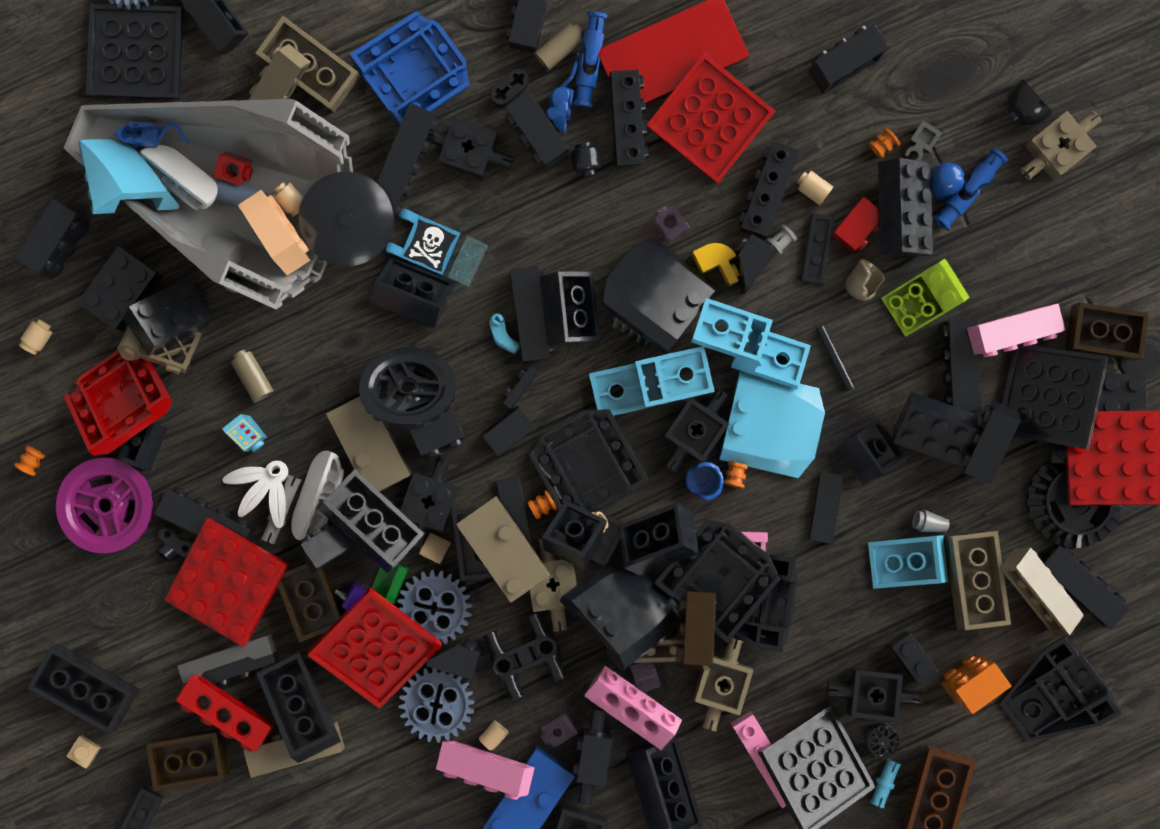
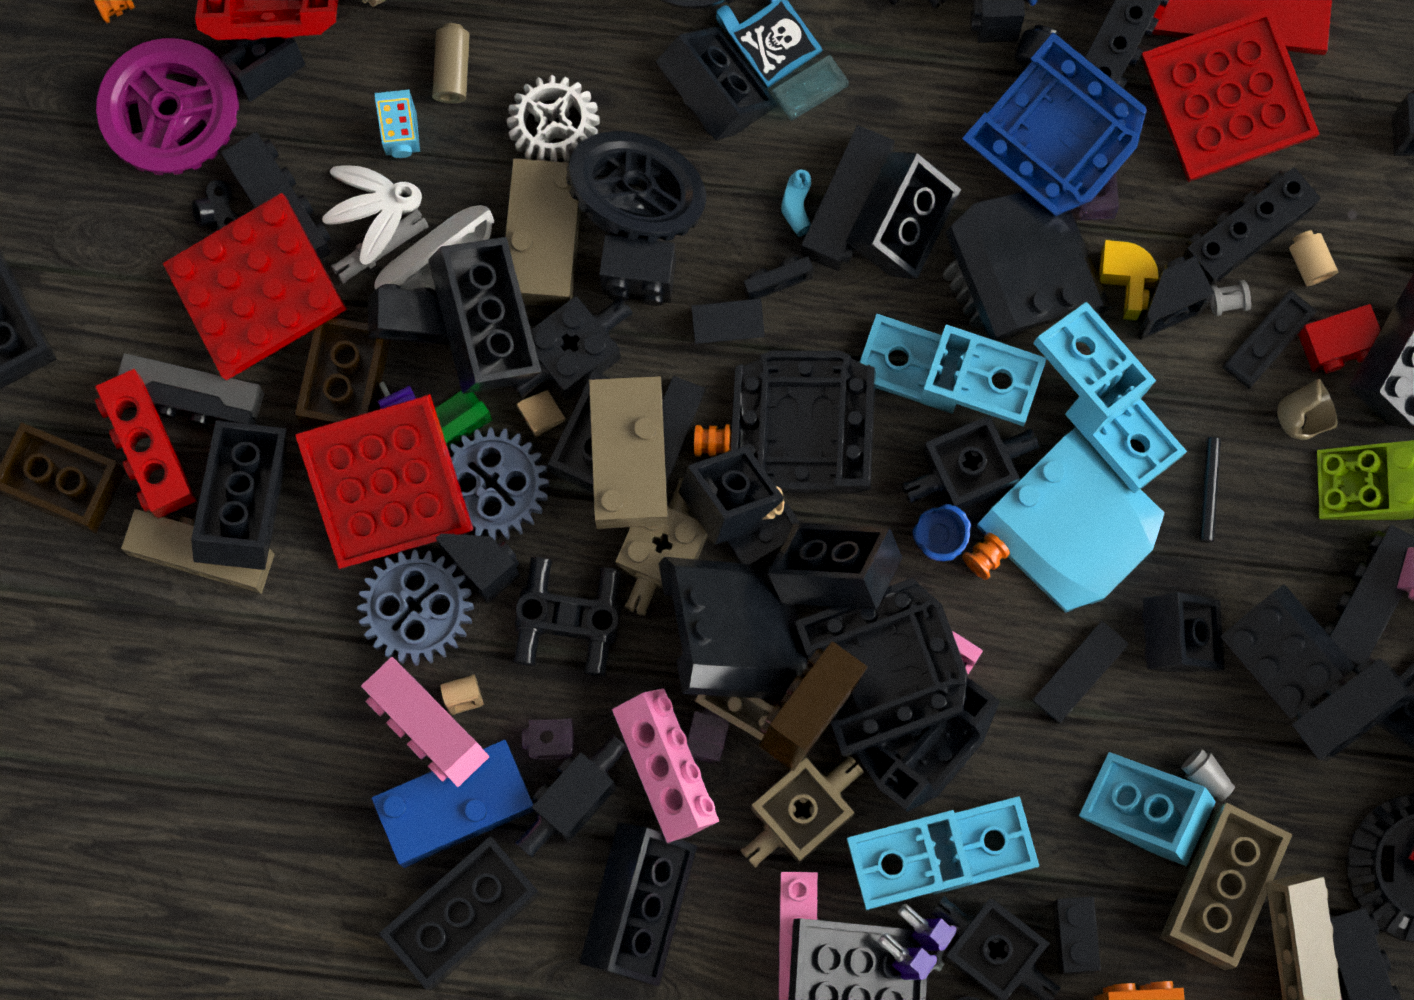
camera: 35 degrees right, 10 degrees down
none -> white gear [507,75,600,163]
none -> medium azure bracket [847,796,1039,910]
none -> dark purple piece [878,904,956,980]
none -> blue wedge [962,32,1147,216]

